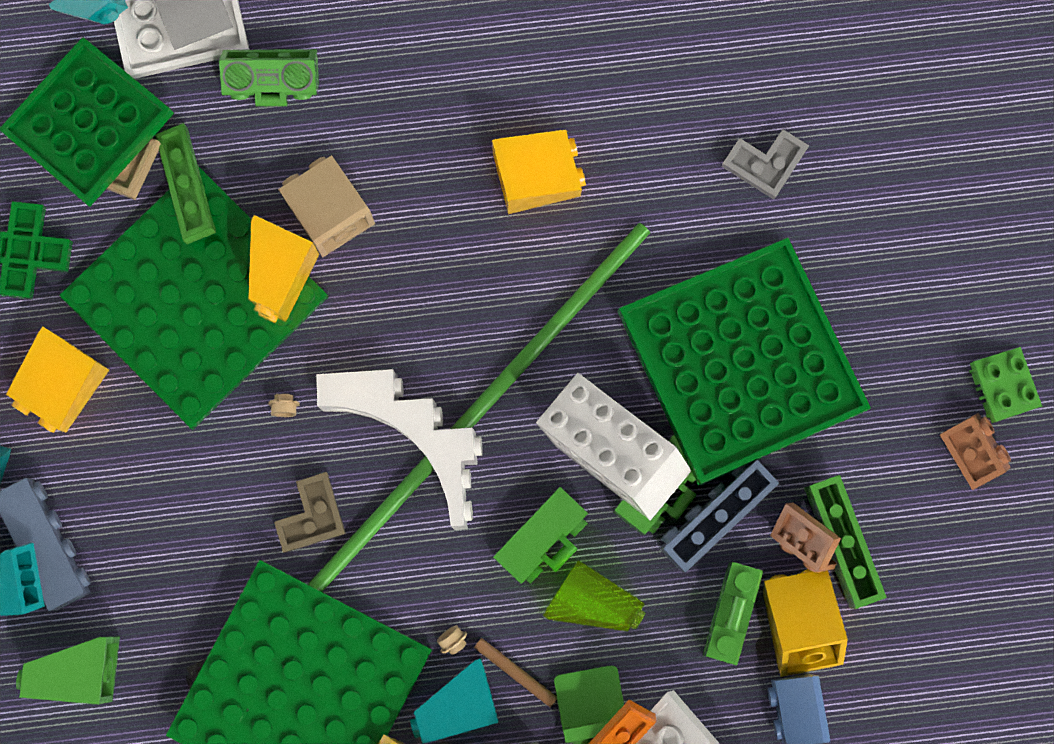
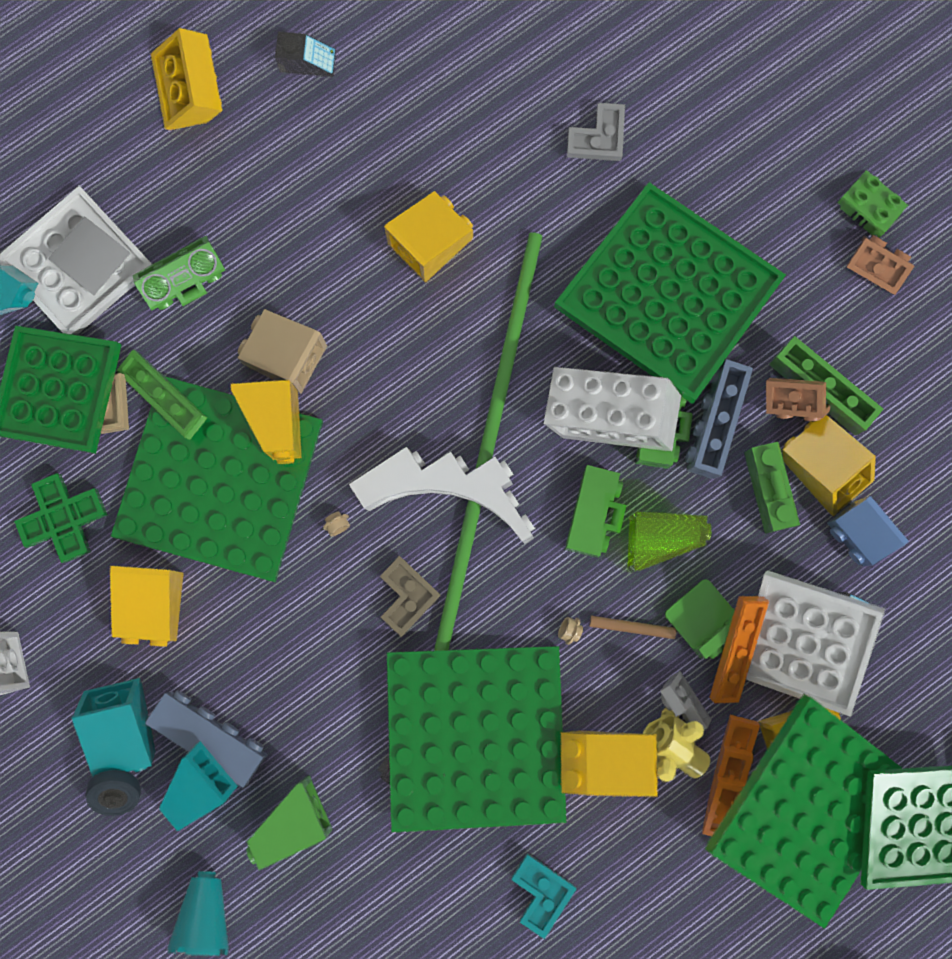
camera: 30 degrees left, 0 degrees up
teal slope [410,658,499,744] -> none

